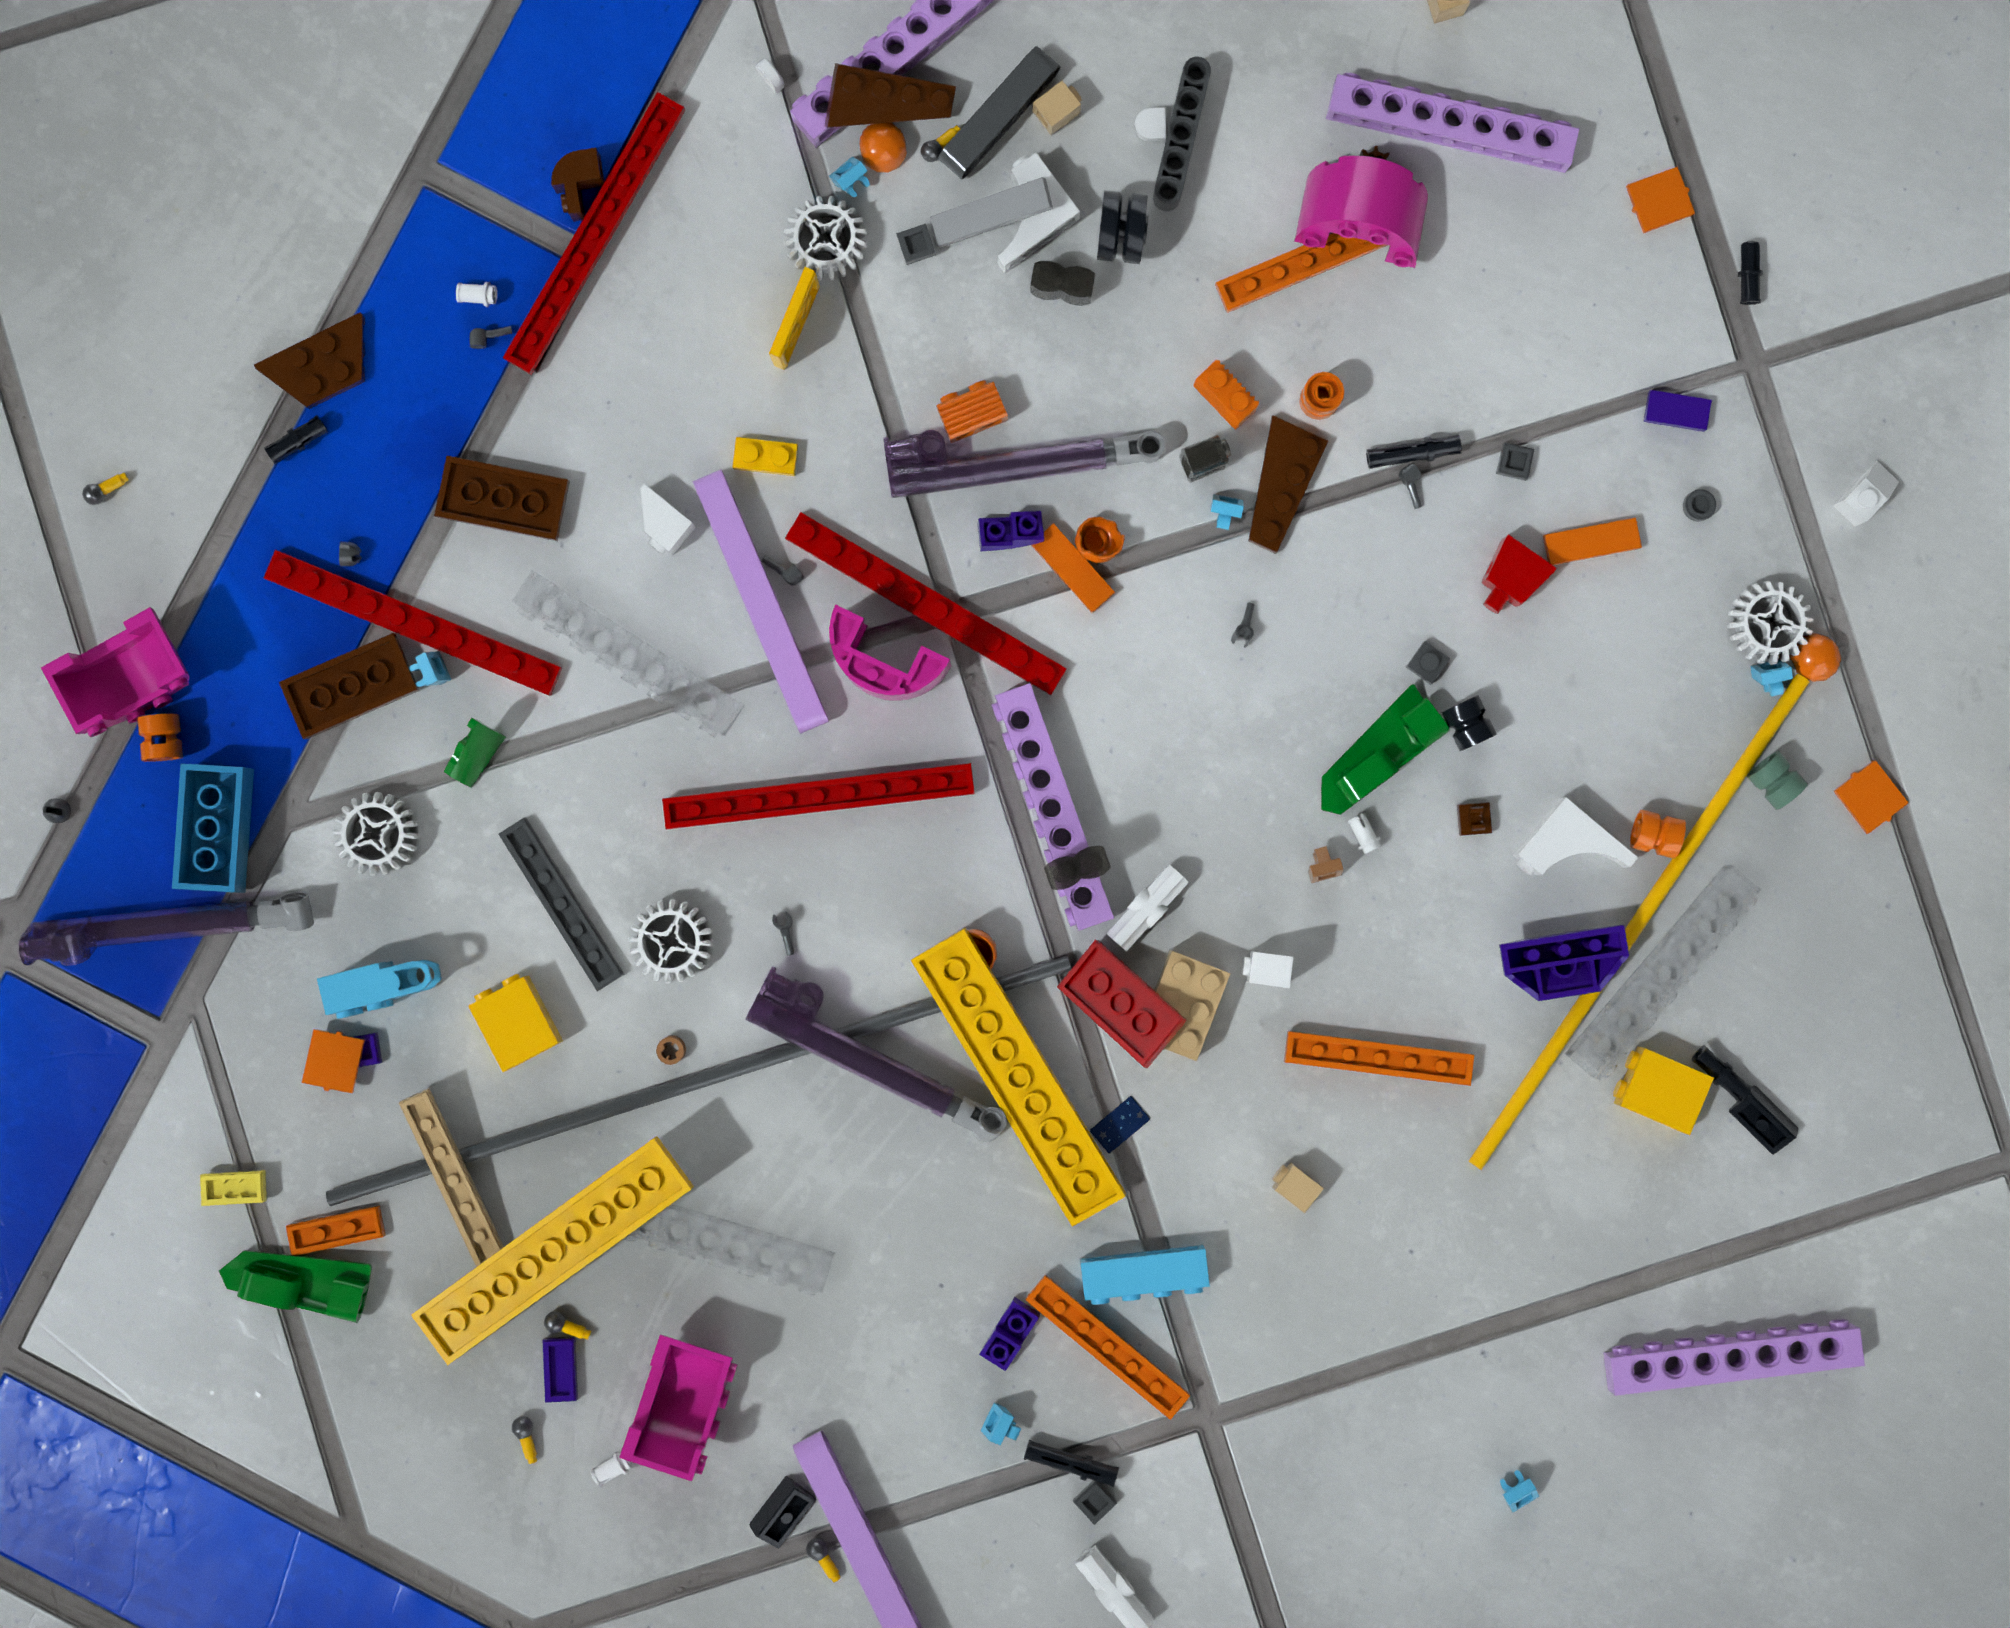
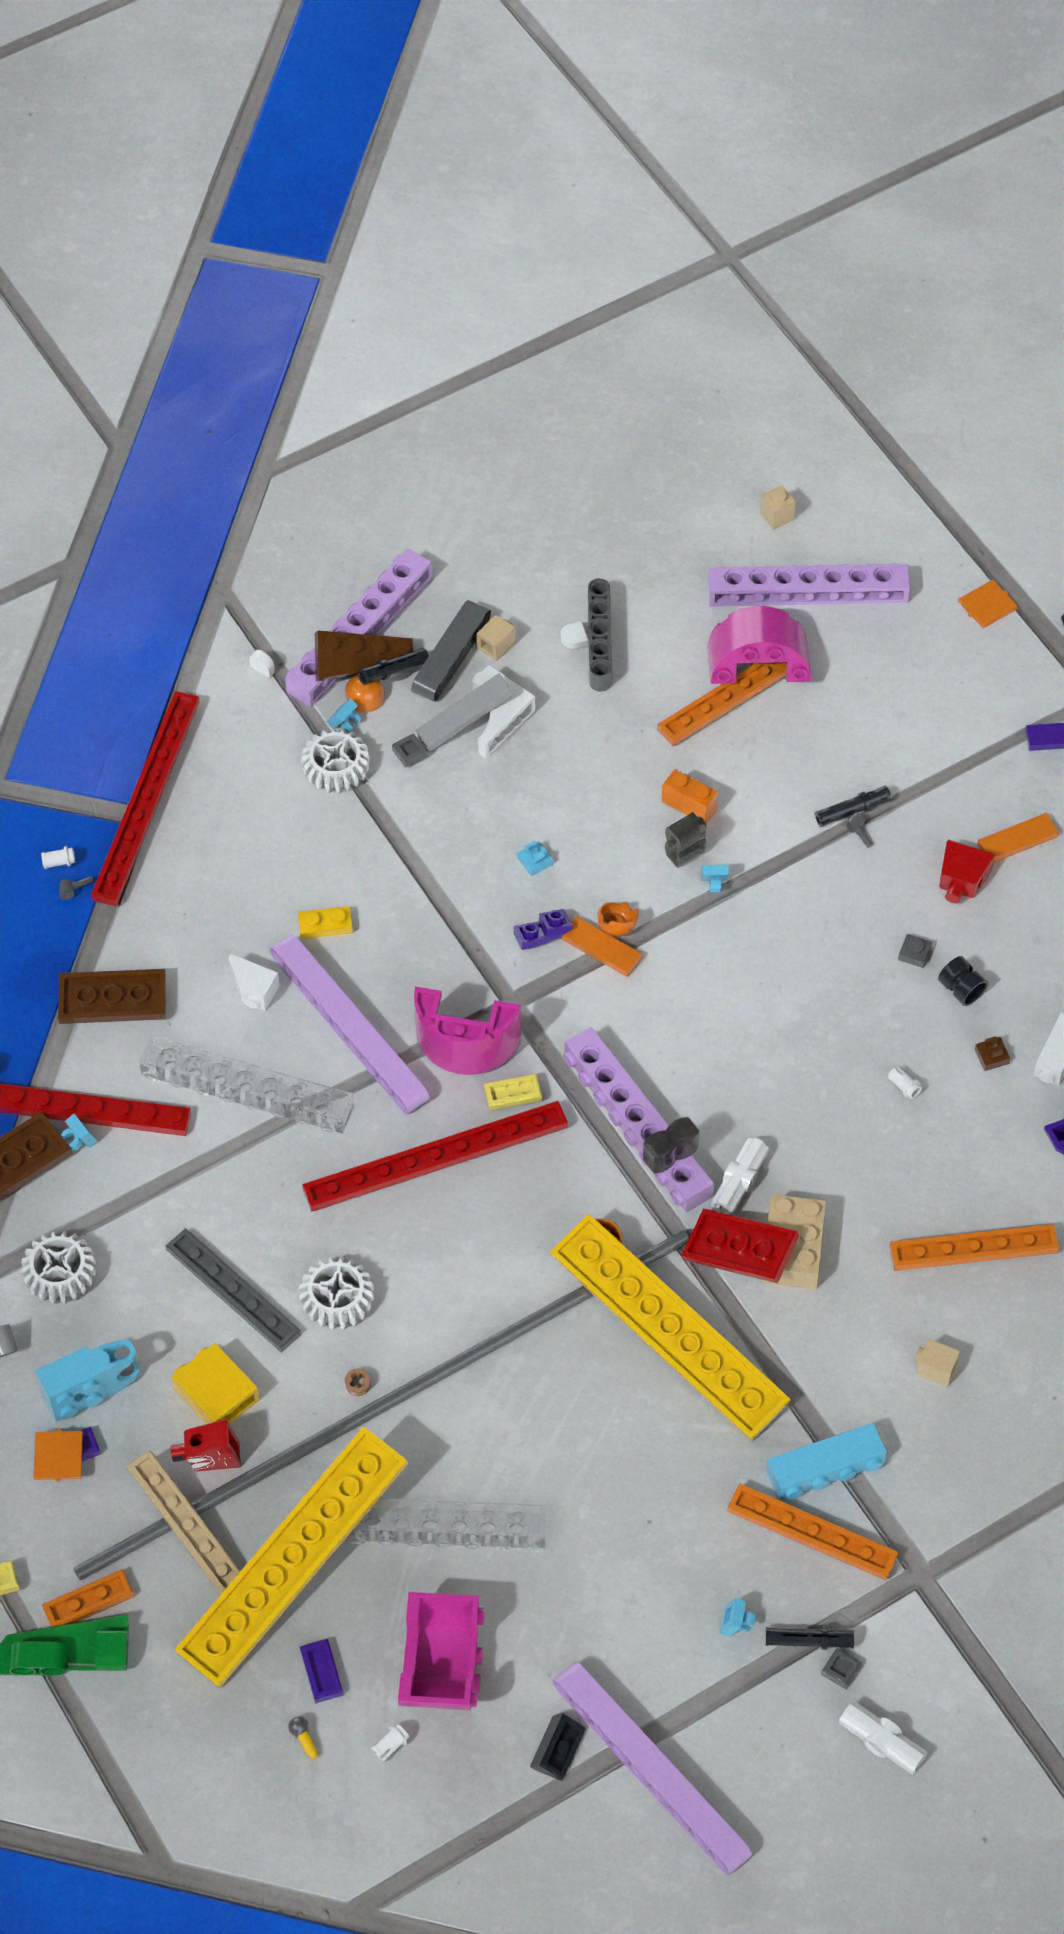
camera: 15 degrees left, 30 degrees down
green slope [444,718,506,788] -> none
piece [544,1311,591,1340] -> none
reddish brown brick [551,148,605,222] -> none
clear purple piece [745,966,1007,1142] -> none
dark grey hand [761,556,804,586] -> none
yellow tile [769,267,820,370] -> none
dark grey hand [772,911,794,956] -> none
red plate [785,512,1067,696] -> none
piece [806,1538,841,1582] -> none
clear purple piece [883,430,1165,498] -> none
flat silver piece [920,125,960,162] -> none
orange brick [936,380,1008,443] -> none
dark purple slope [979,1297,1041,1371] -> none
clear smoke brick [1030,261,1095,306] -> none
dark blue sticker [1090,1096,1150,1154] -> none
black wheel [1097,190,1149,264] -> none
dark grey hand [1231,602,1255,648] -> none
white slope [1242,951,1294,988] -> none
reddish brown wing [1248,415,1328,554] -> none
orange wheel [1299,372,1344,420] -> none
medium nougat tile [1308,846,1344,884] -> none
green panel [1321,684,1450,815] -> none
dark grey tile [1496,442,1535,481] -> none
none -> red torso [170,1420,241,1472]
none -> black pin [358,648,429,685]
none -> light yellow plate [484,1074,542,1111]
none -> medium azure tile [517,841,553,876]

